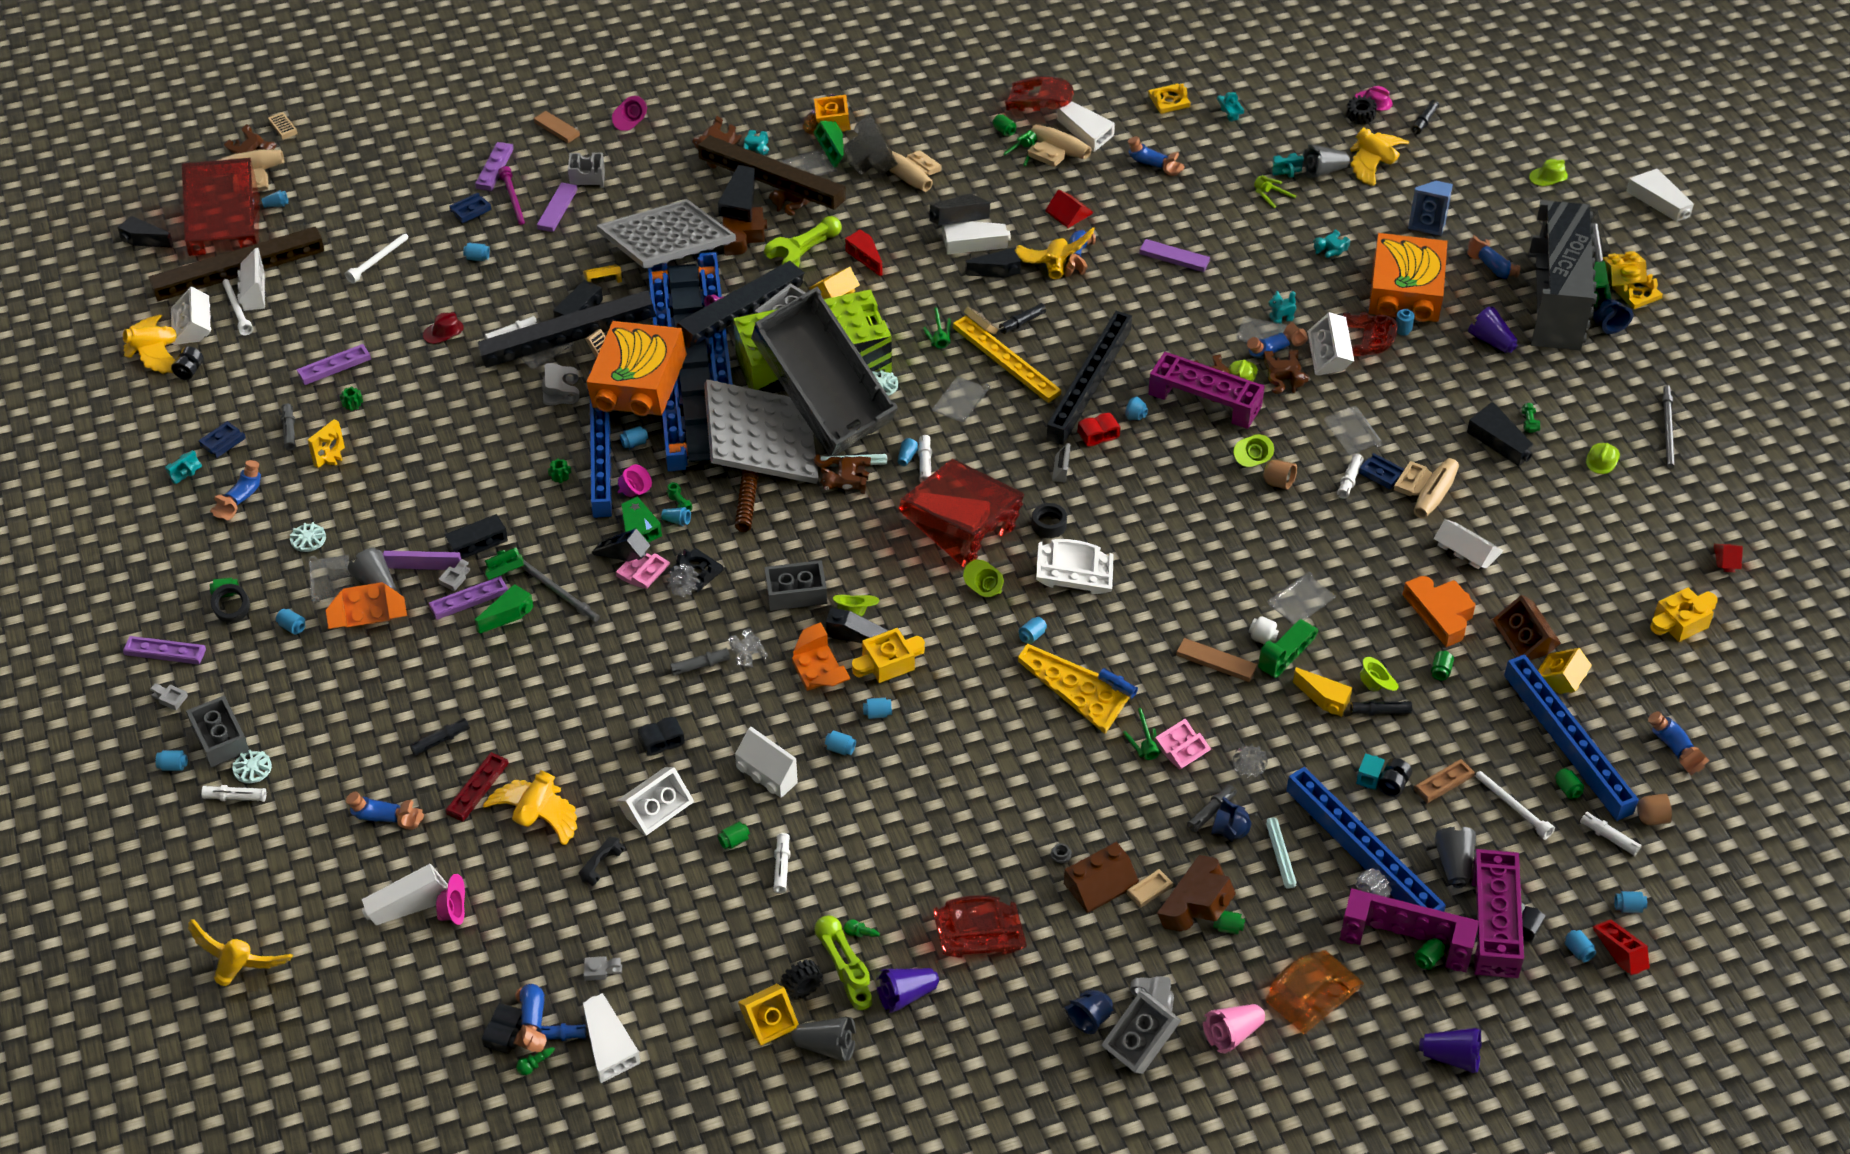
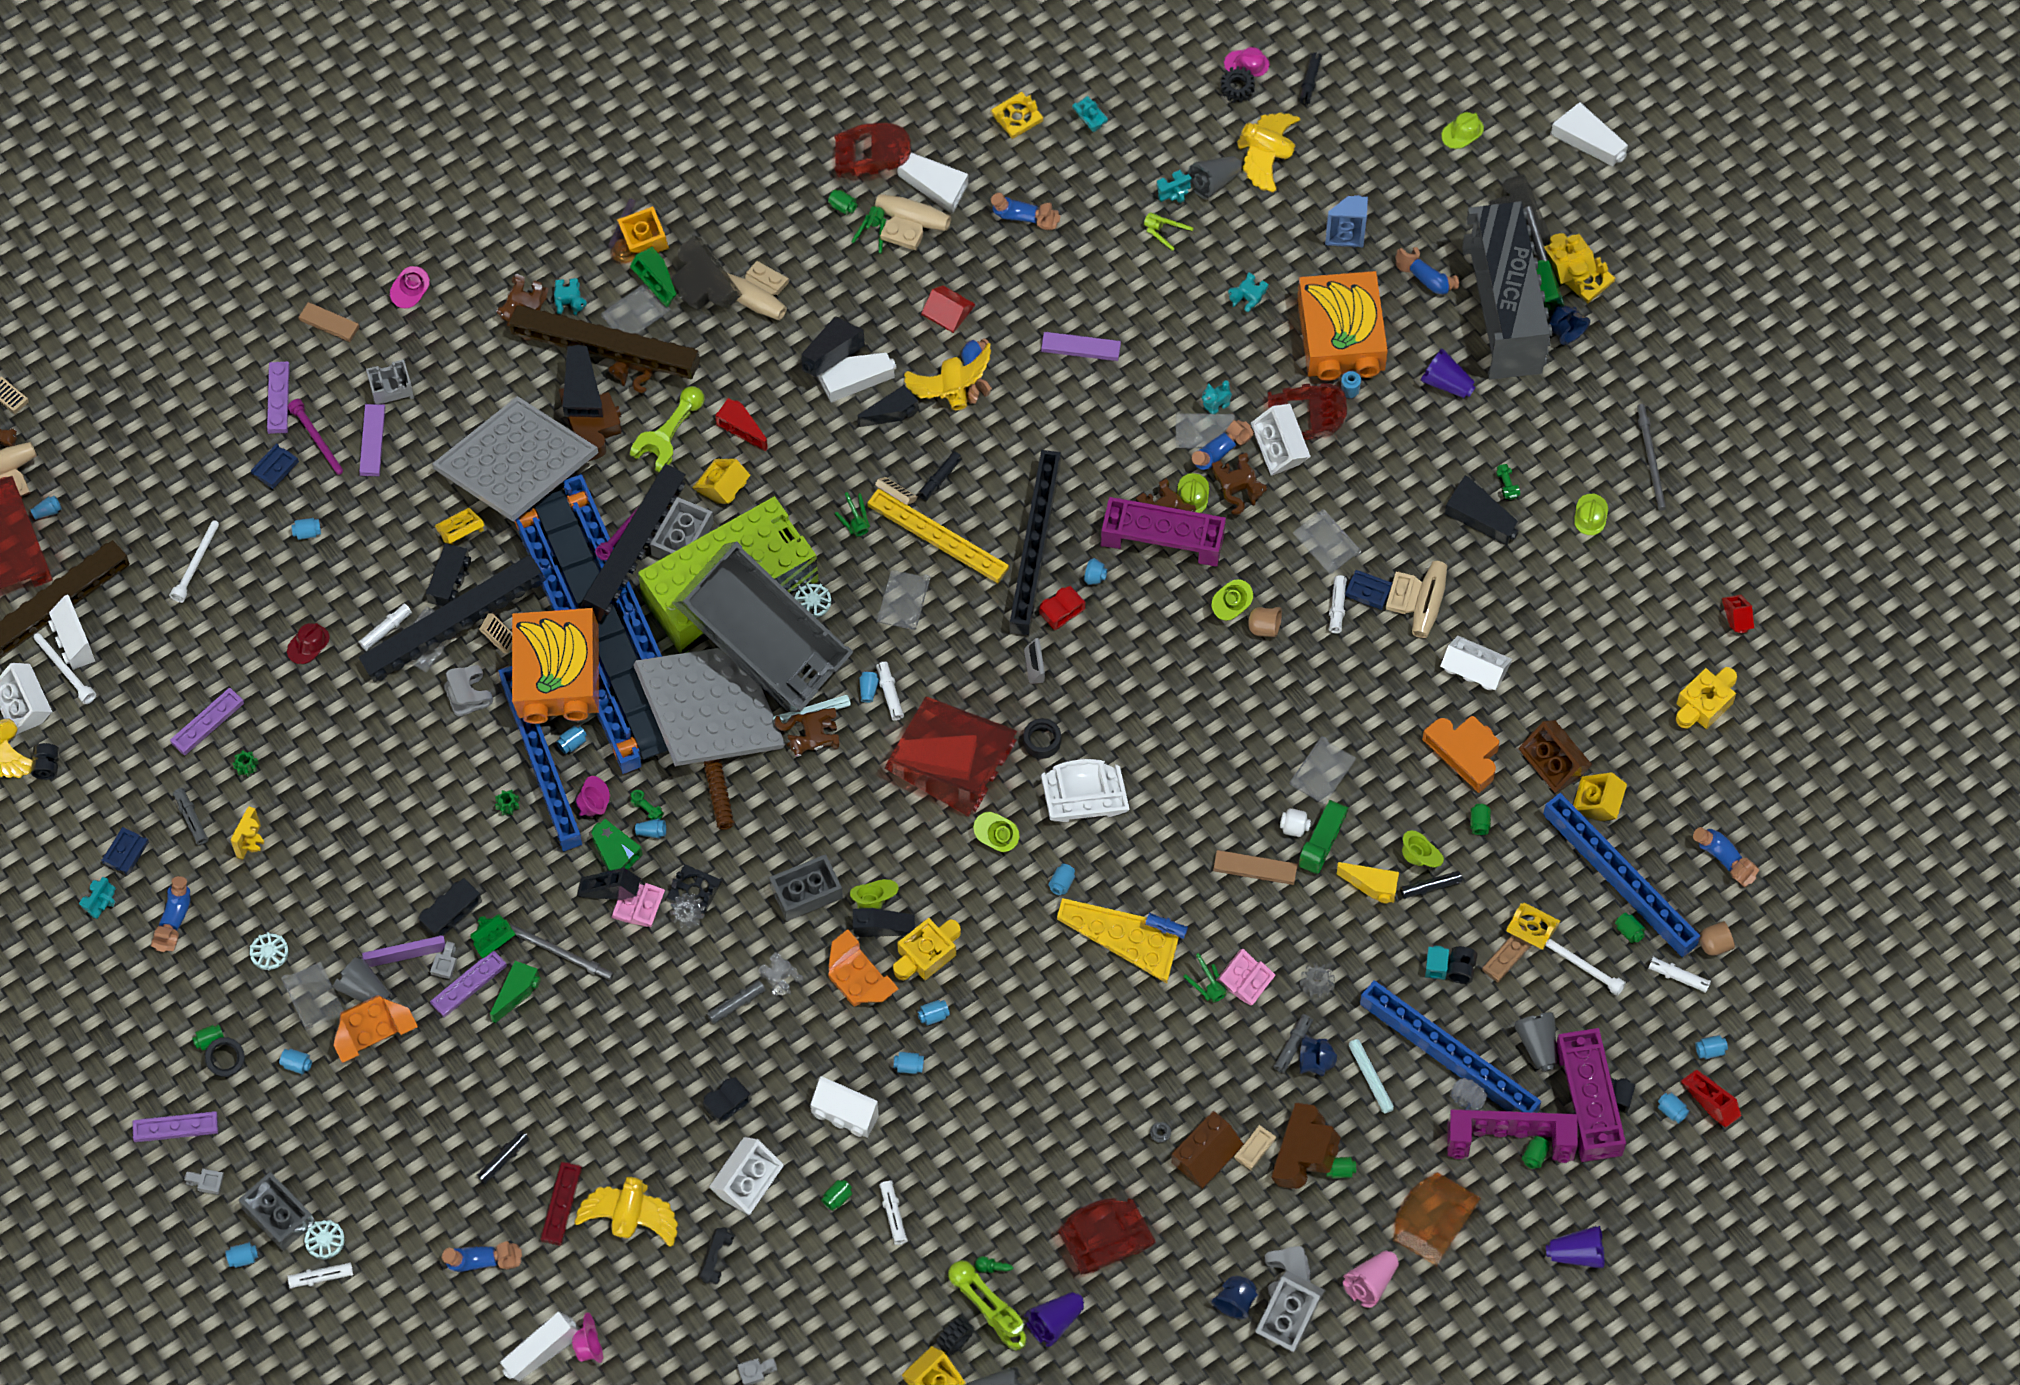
camera: 15 degrees left, 15 degrees up
none -> yellow piece [1506,903,1560,950]

